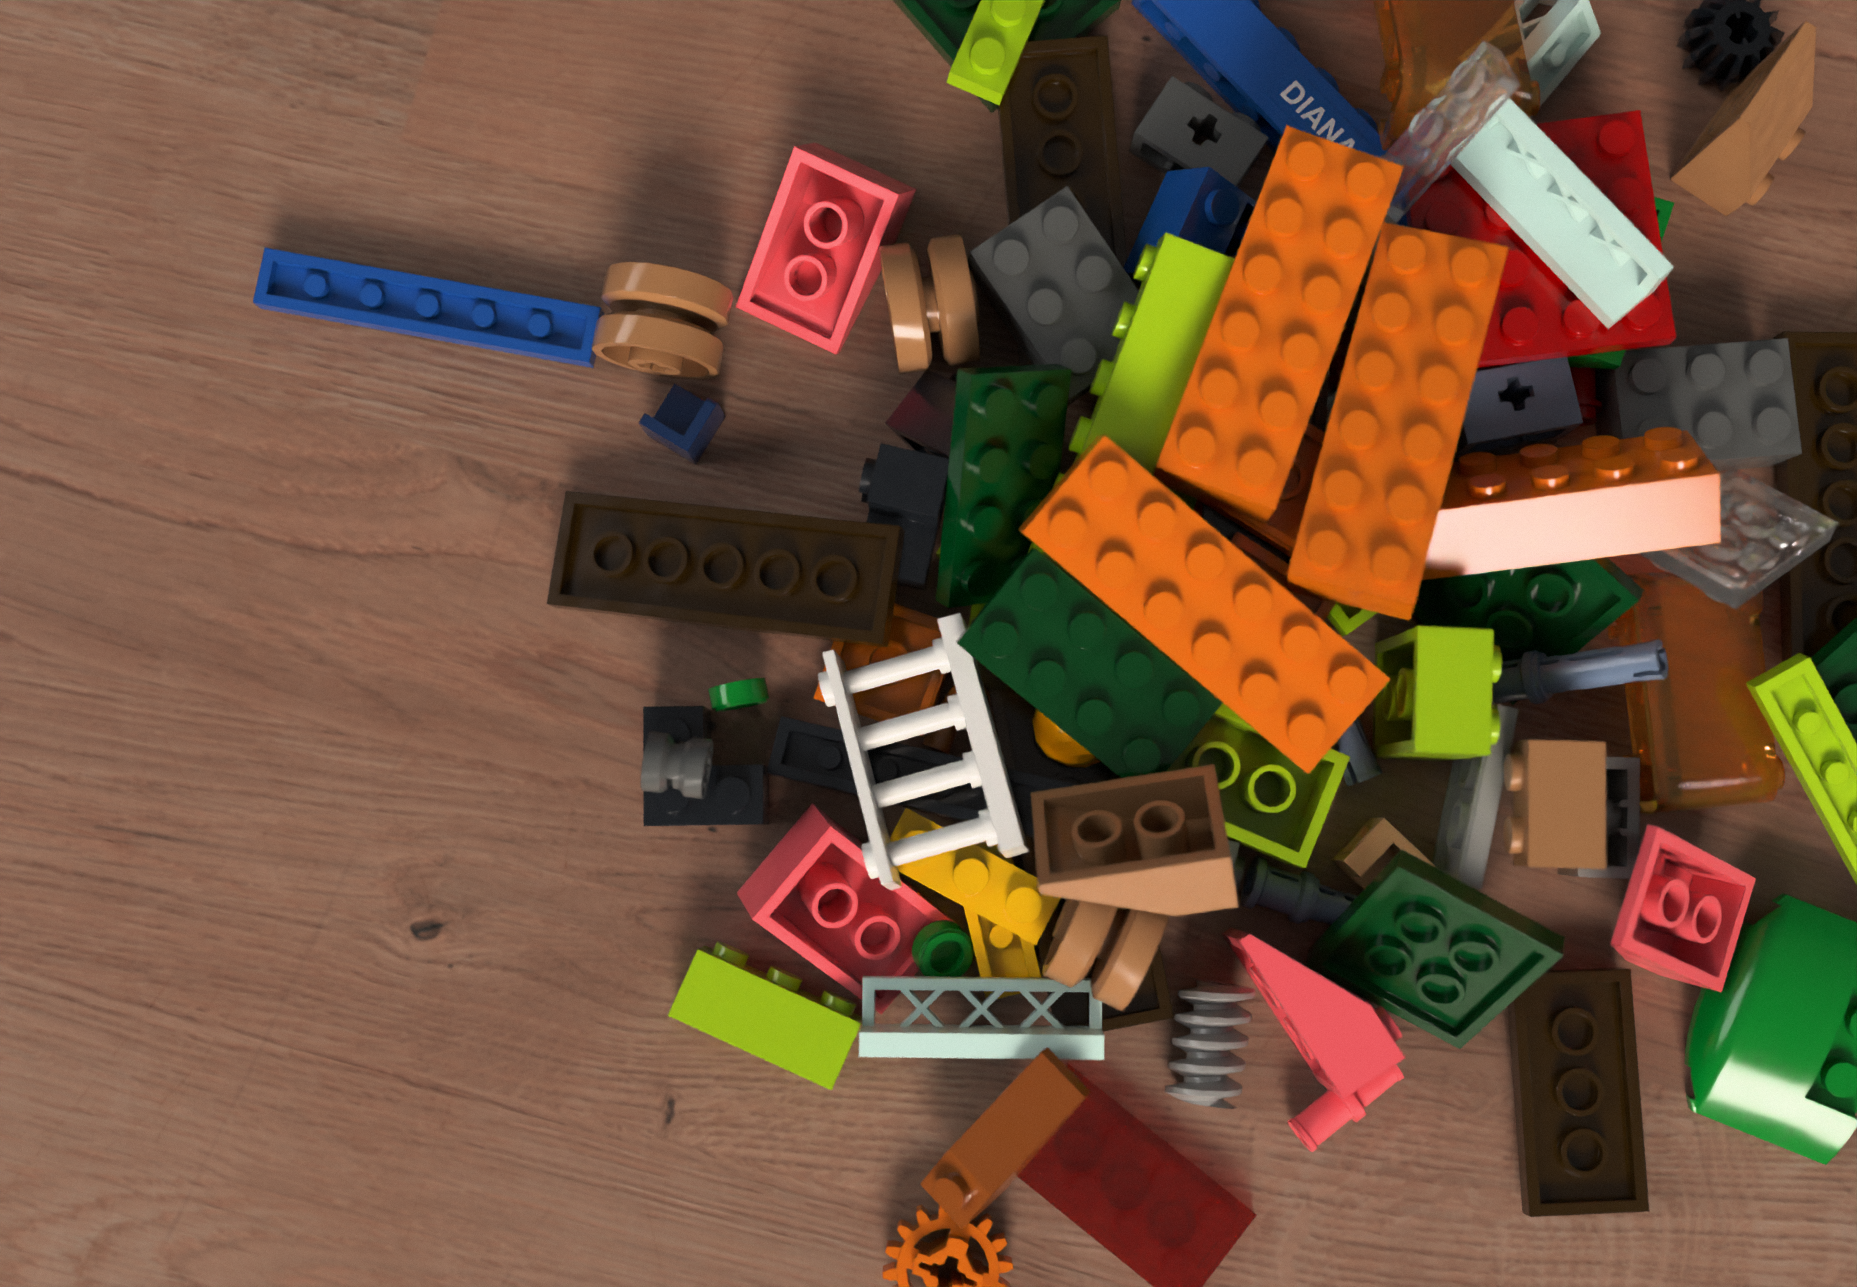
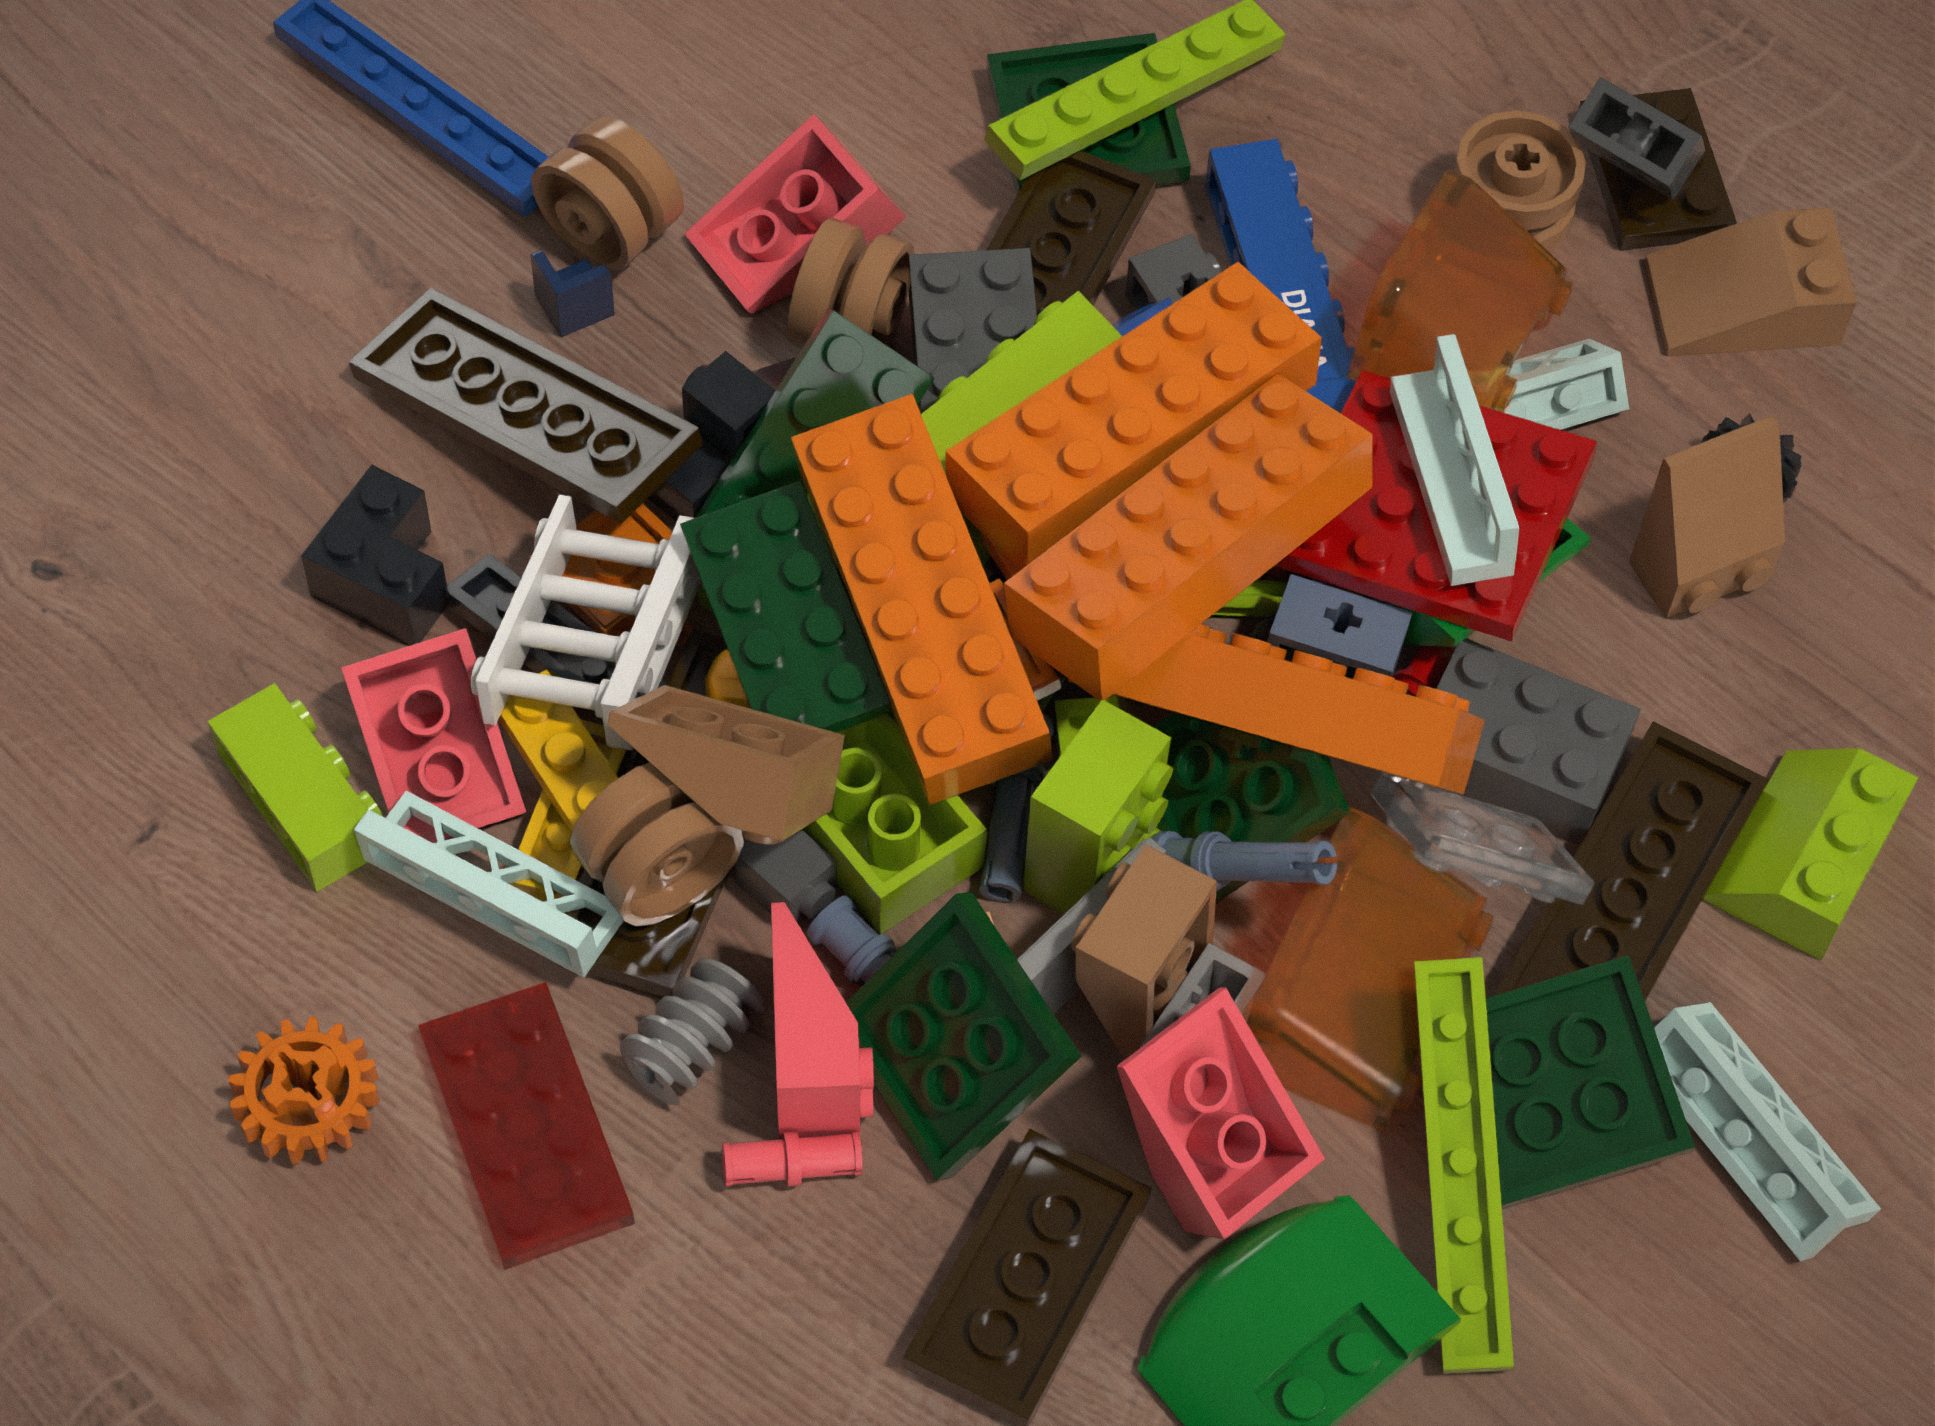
camera: 25 degrees right, 25 degrees down
dark grey wheel [641,731,713,799] -> none
green tile [708,678,769,712] -> none
green tile [912,920,974,977] -> none
dark orange slope [920,1047,1091,1229] -> none
clear plate [1379,41,1520,223] -> none

